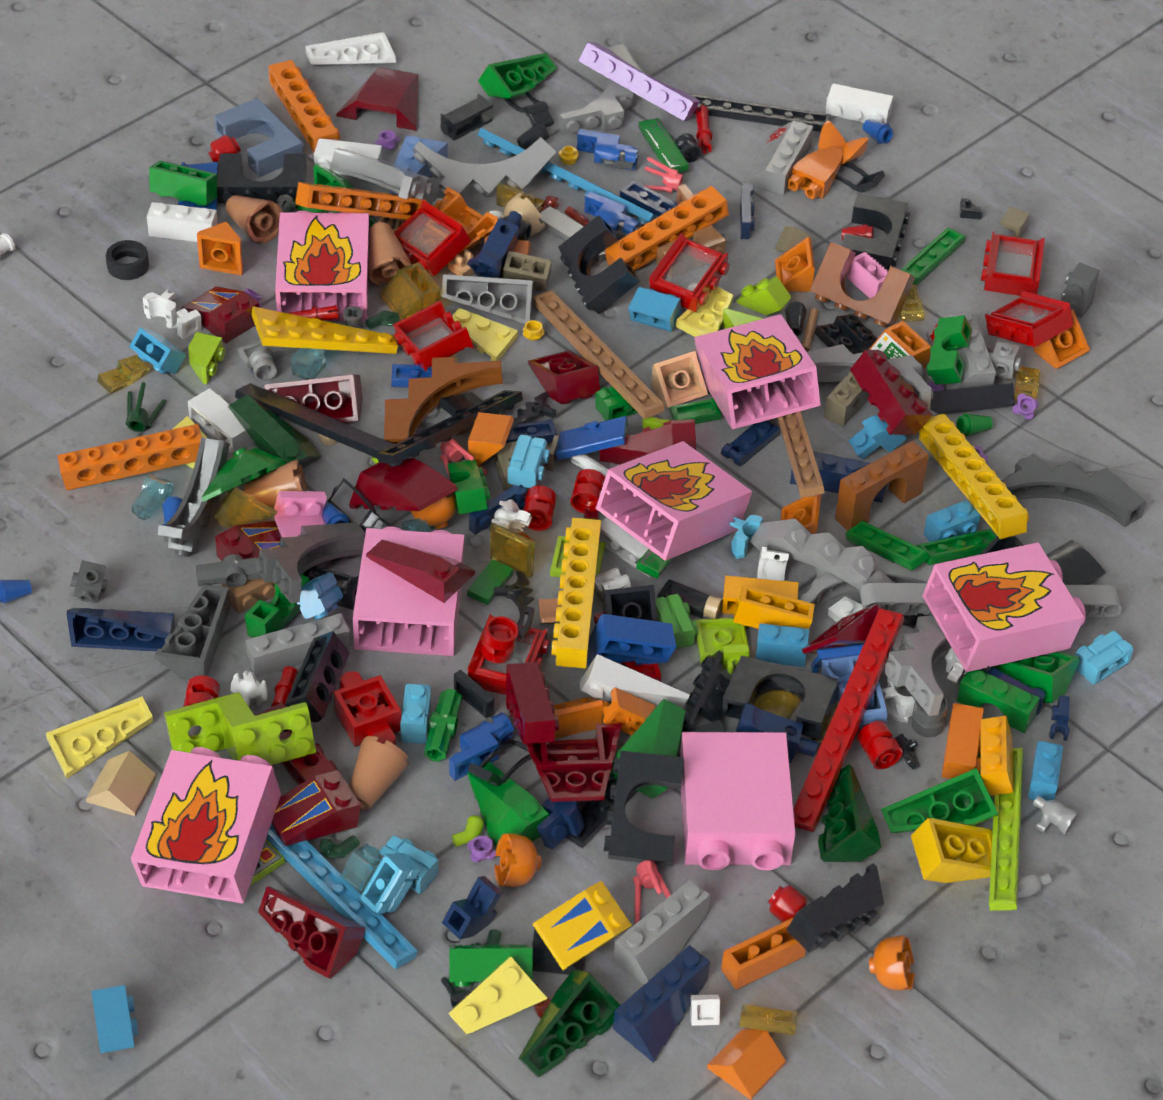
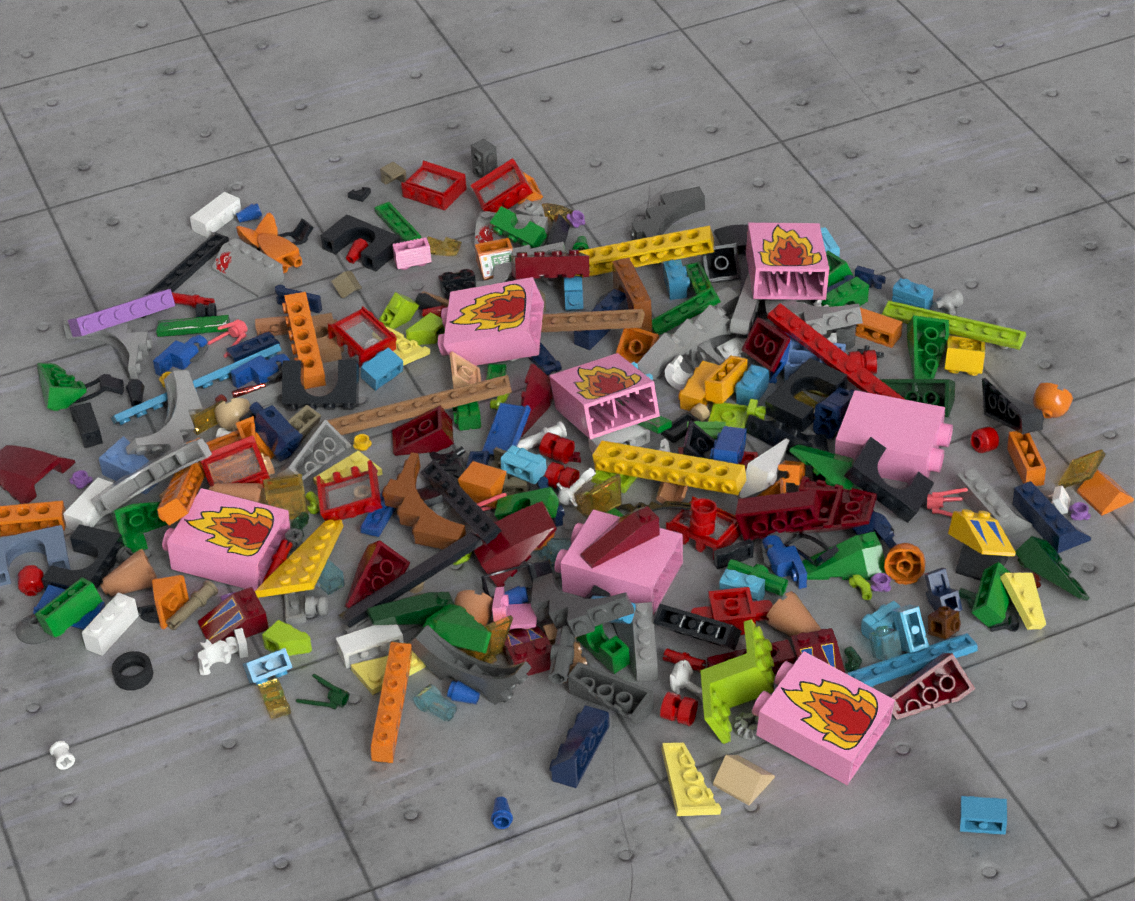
camera: 65 degrees left, 5 degrees down
dark grey brick [70,560,108,602] -> none
orange slope [775,237,815,292] -> none
arch [810,242,915,328] -> none
light orange brick [981,716,1013,796] -> none
none -> dark tan pin [166,580,218,630]
none -> reddish brown brick [928,606,961,639]
none -> medium lavender plate [1069,502,1091,520]

